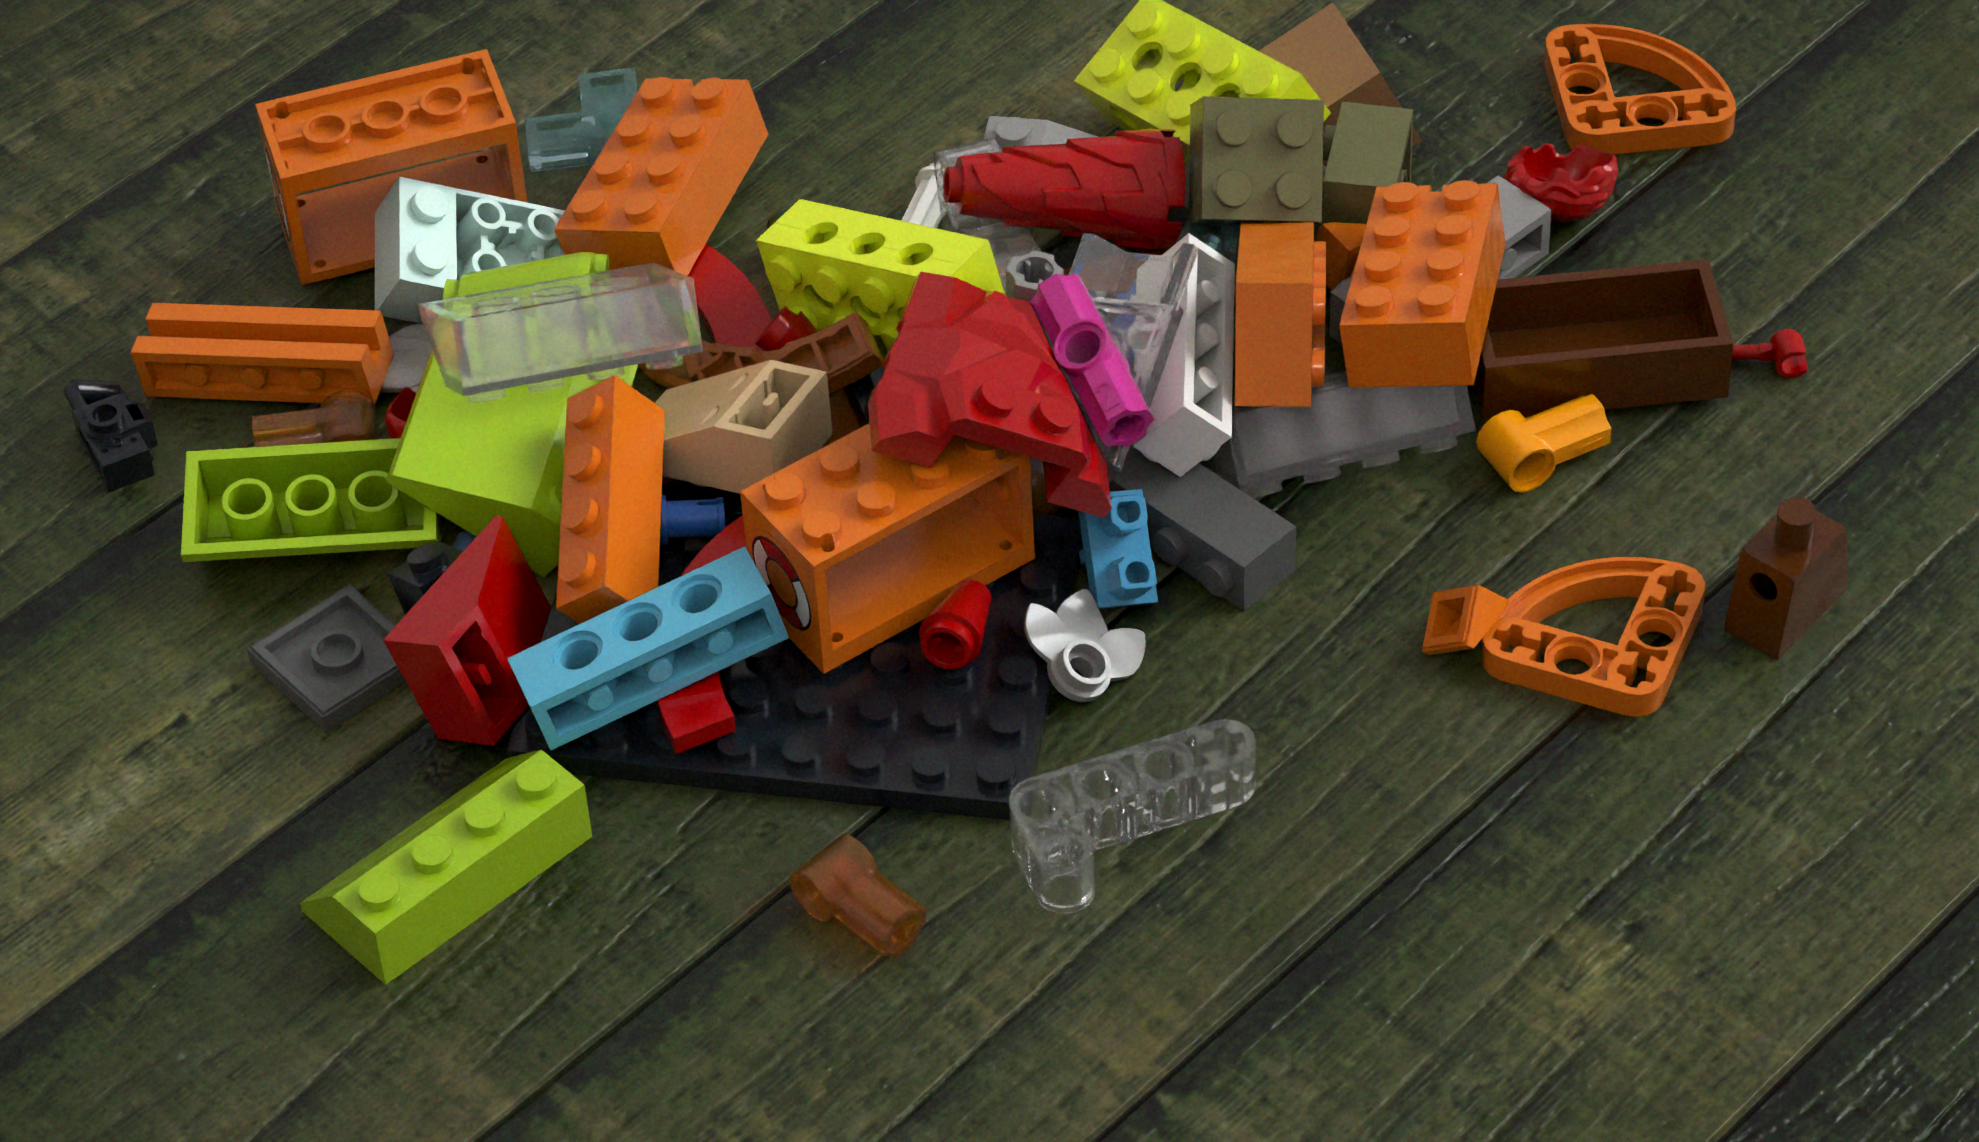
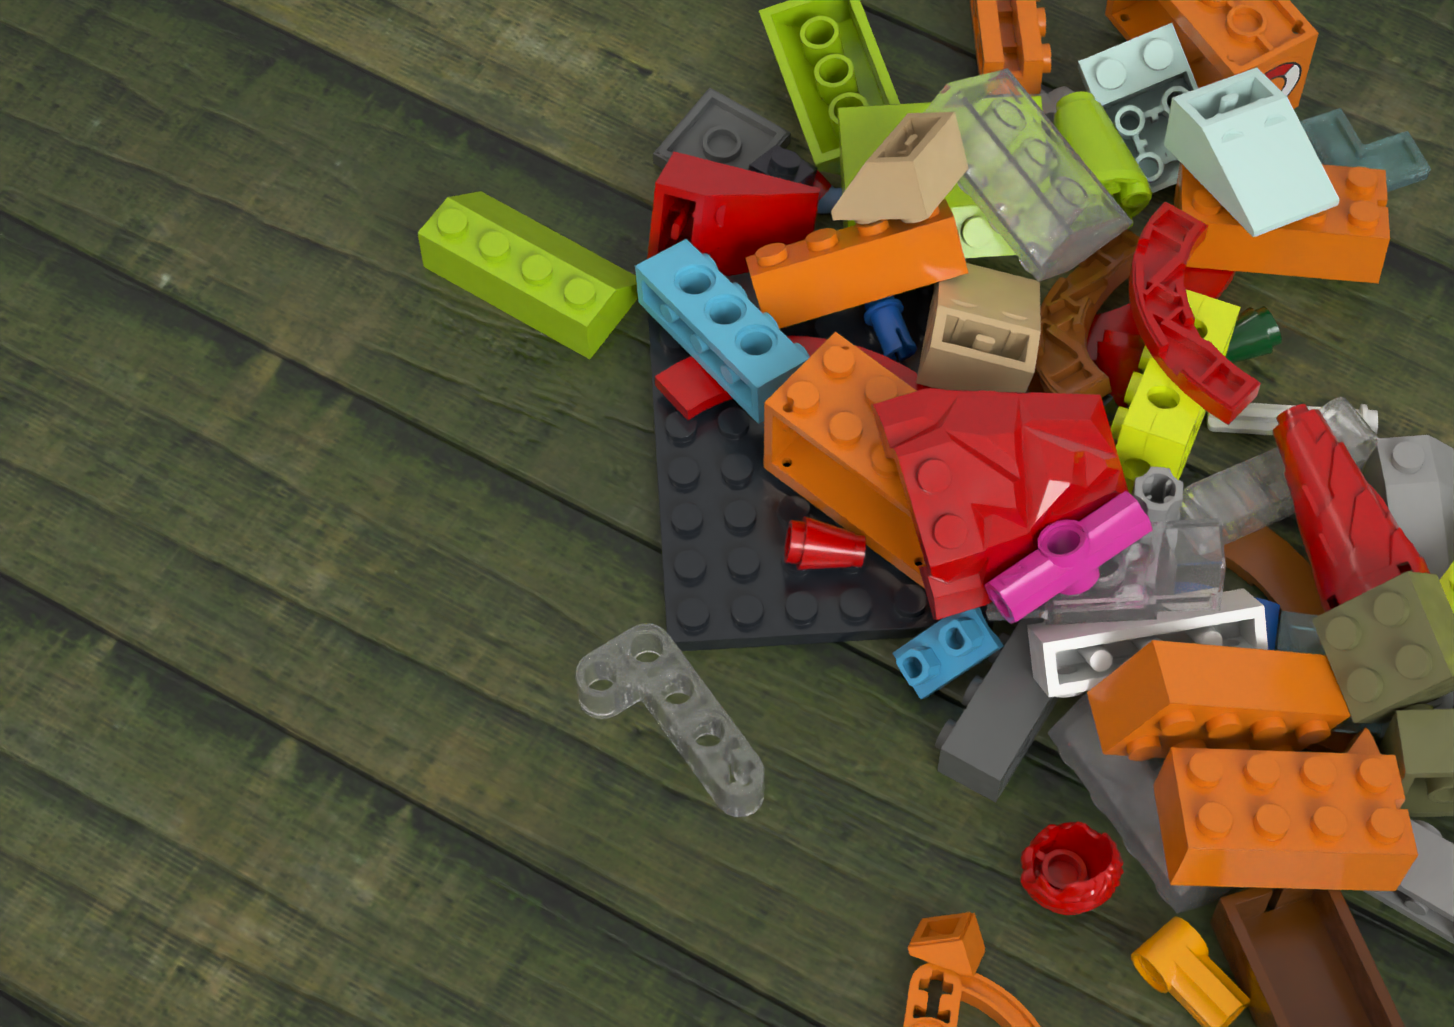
camera: 75 degrees right, 15 degrees up
clear orange piece [252,390,377,447] -> none
clear orange piece [789,834,926,957] -> none
light grey plate [1024,589,1146,702] -> none
none -> tan slope [831,112,968,224]
none -> red hair [1020,821,1124,915]
none -> red tile [1129,202,1261,425]
none -> light aqua slope [1164,68,1340,237]

